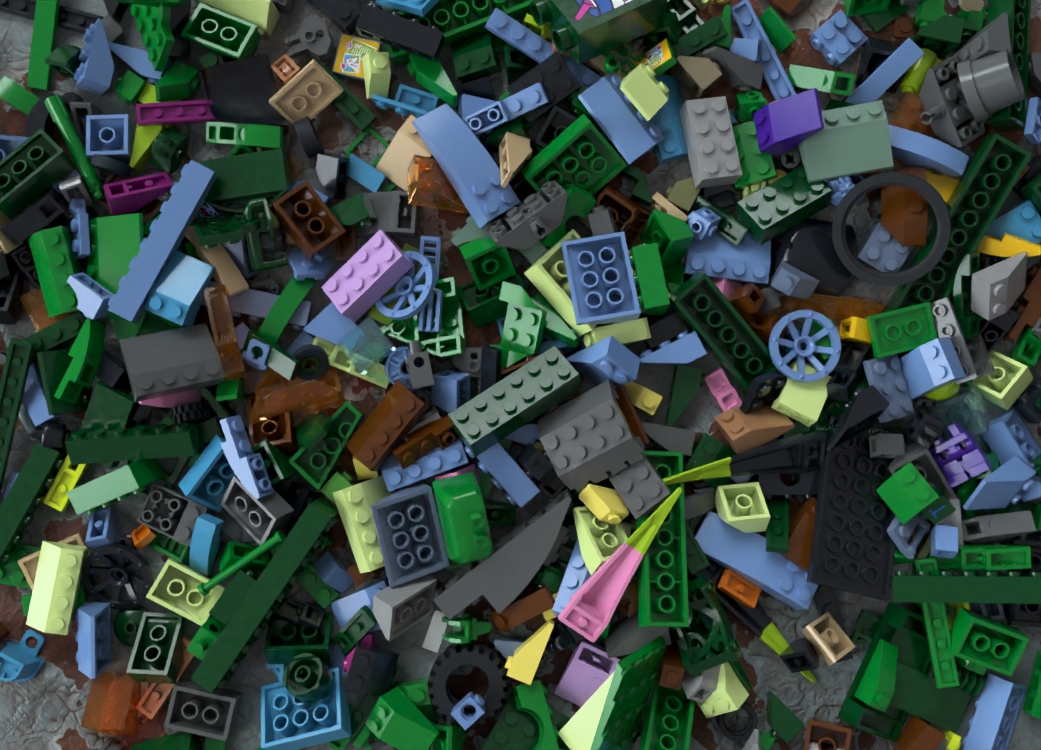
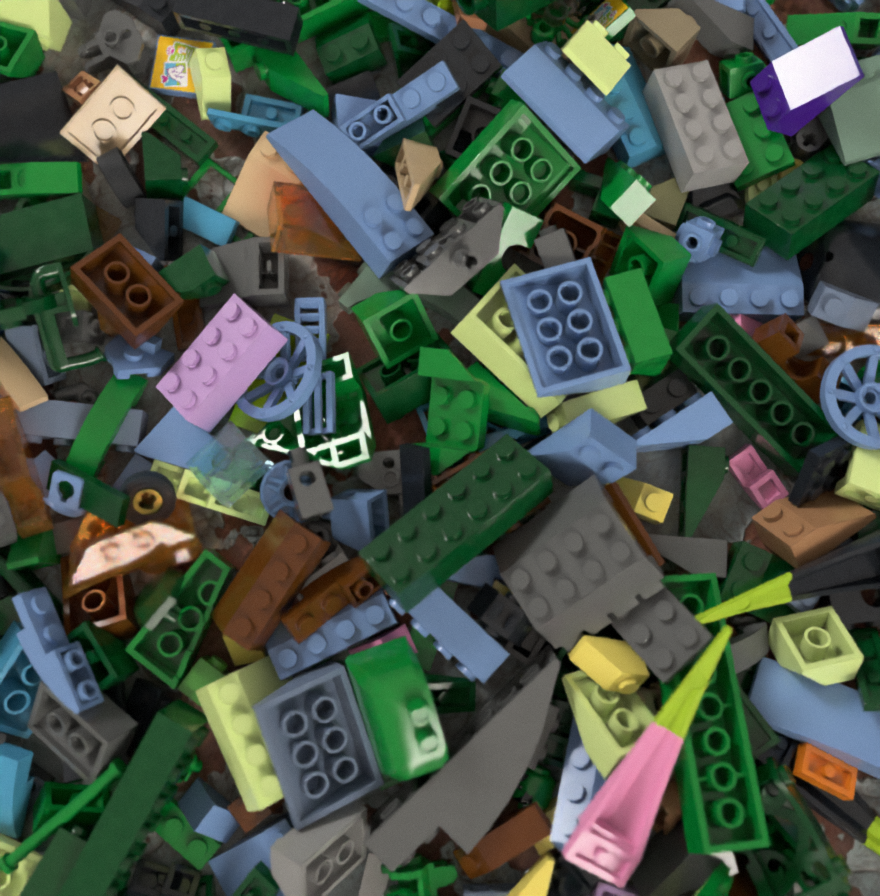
camera: 10 degrees left, 5 degrees down
none -> dark green slope [142,132,188,199]
none -> green slope [600,157,656,227]

